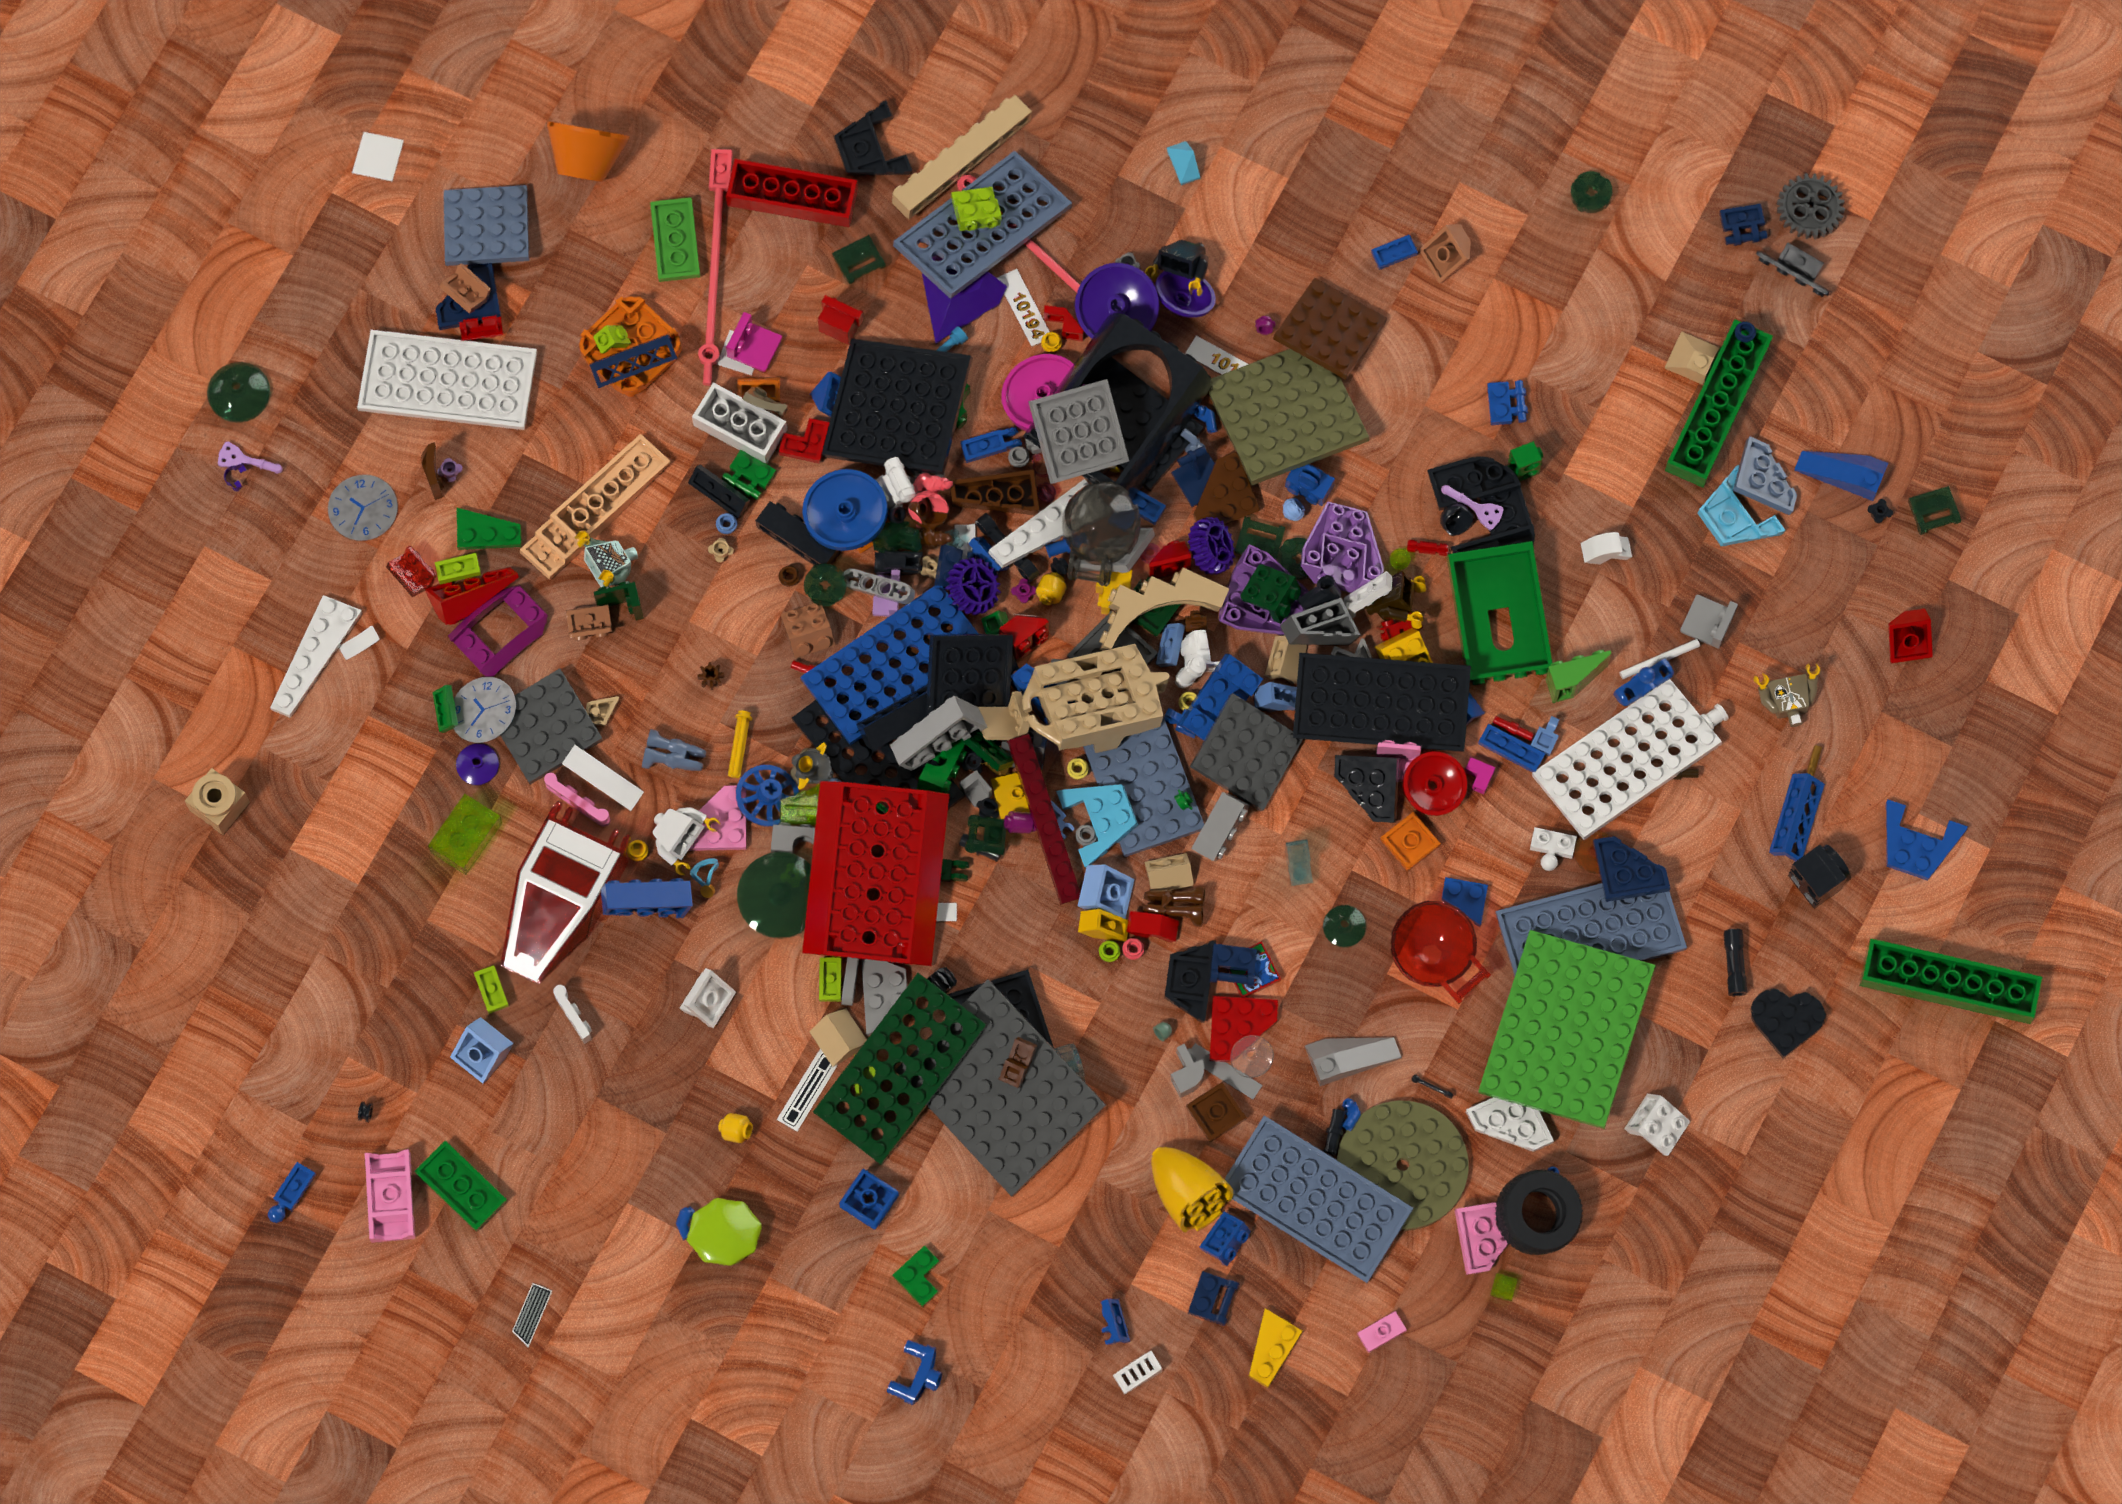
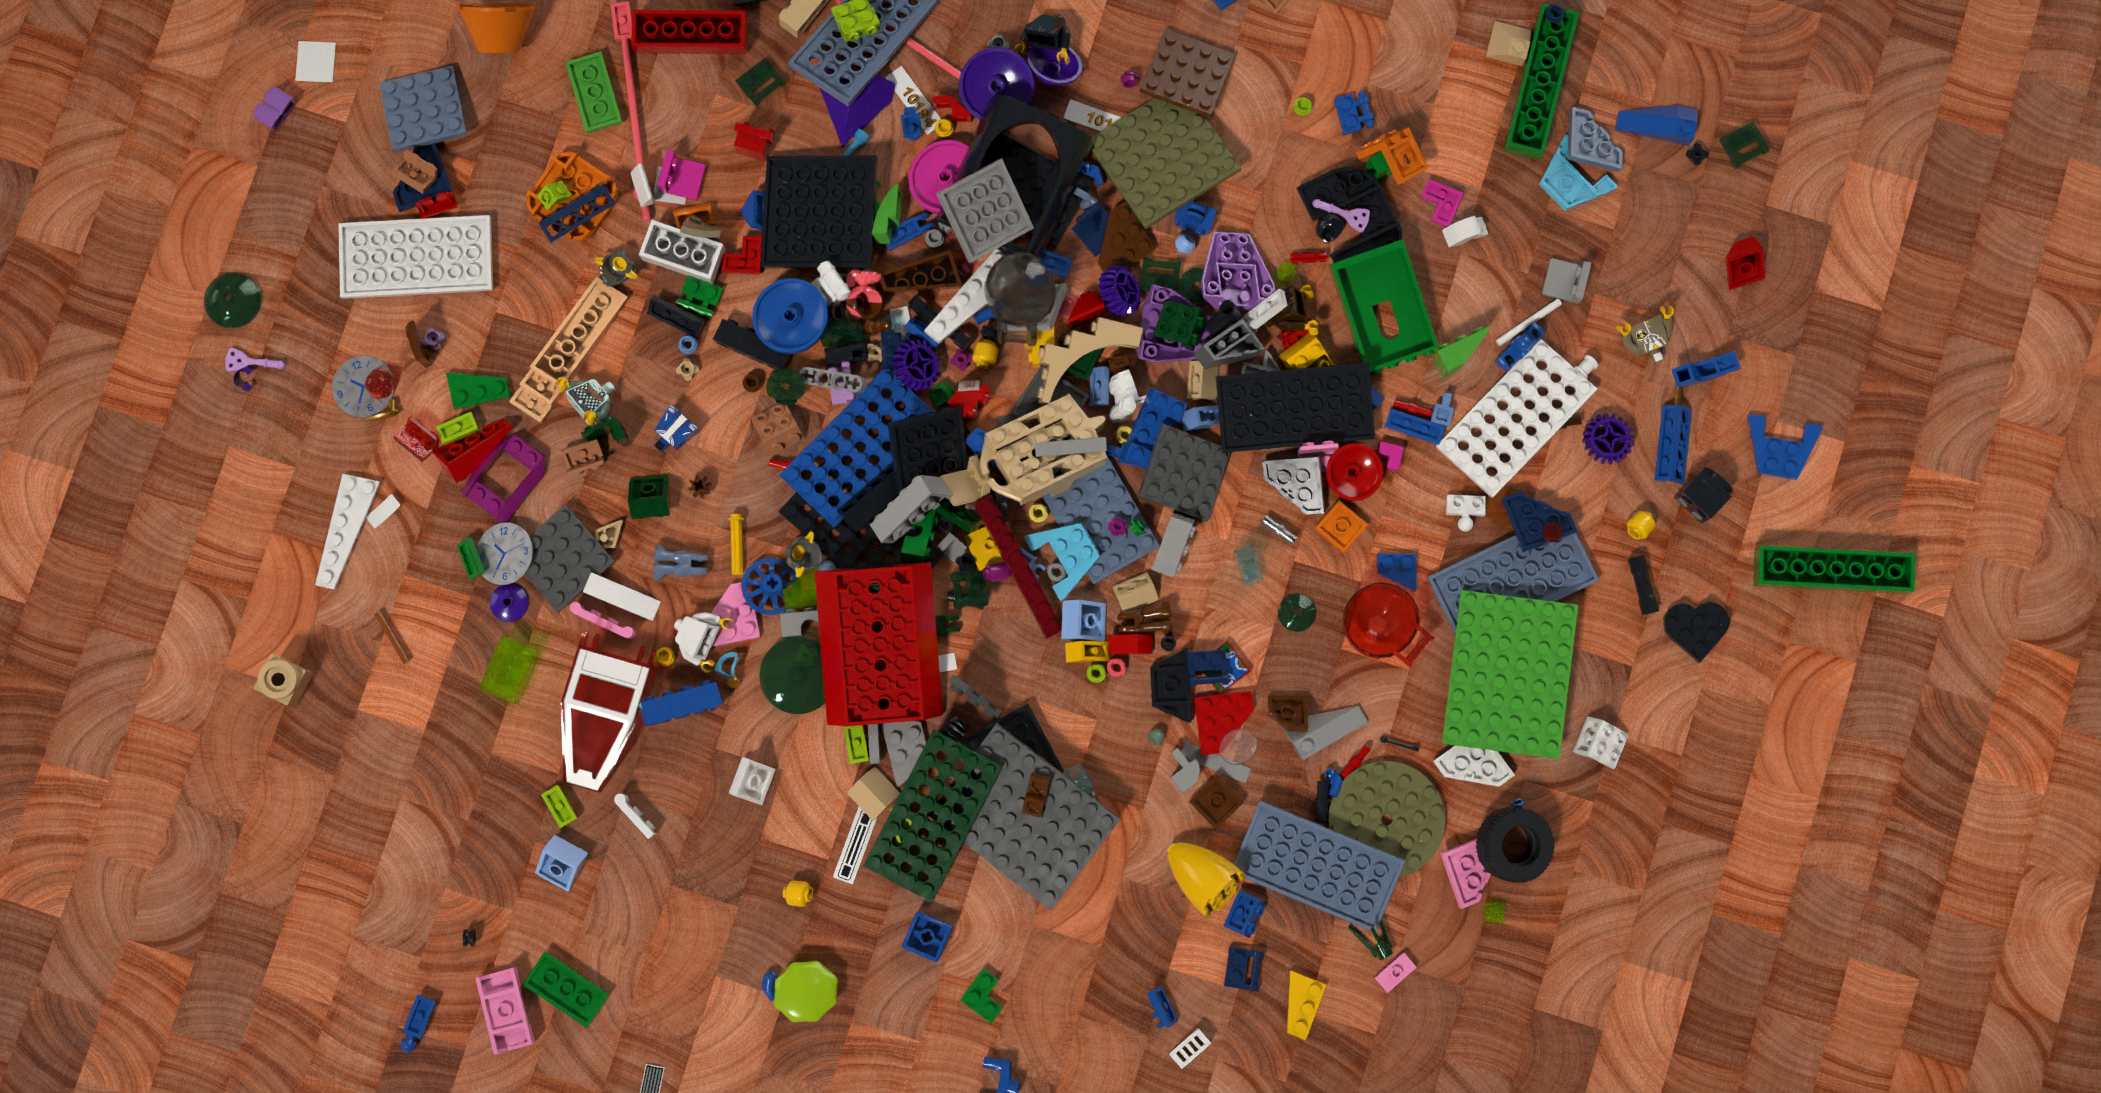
camera: 10 degrees left, 10 degrees up
none -> medium lavender brick [253,86,297,132]
none -> clear red hair [364,368,394,399]
none -> pearl gold bar [365,400,401,422]
none -> dark orange bar [375,611,410,664]
none -> dark grey hair [594,250,638,287]
none -> dark green slope [628,475,671,519]
none -> white slope [631,164,654,207]
none -> blue torso [654,405,700,453]
none -> bright green slope [872,184,902,244]
none -> blue hips [901,106,923,141]
none -> dark grey plate [949,674,1002,719]
none -> light grey sticker [1035,437,1107,457]
none -> magenta plate [1108,517,1127,536]
none -> black pin [1160,636,1176,651]
none -> flat silver pin [1260,514,1298,546]
none -> reddish brown plate [1267,695,1308,732]
none -> lime plate [1293,97,1312,116]
none -> red bar [1340,745,1371,779]
none -> dark green plant [1348,919,1393,960]
none -> orange bracket [1356,127,1428,185]
none -> dark pink plate [1420,179,1463,228]
none -> clear red plate [1543,523,1562,542]
none -> dark purple gear [1582,413,1635,465]
none -> yellow head [1627,511,1656,539]
none -> blue arch [1671,351,1742,388]

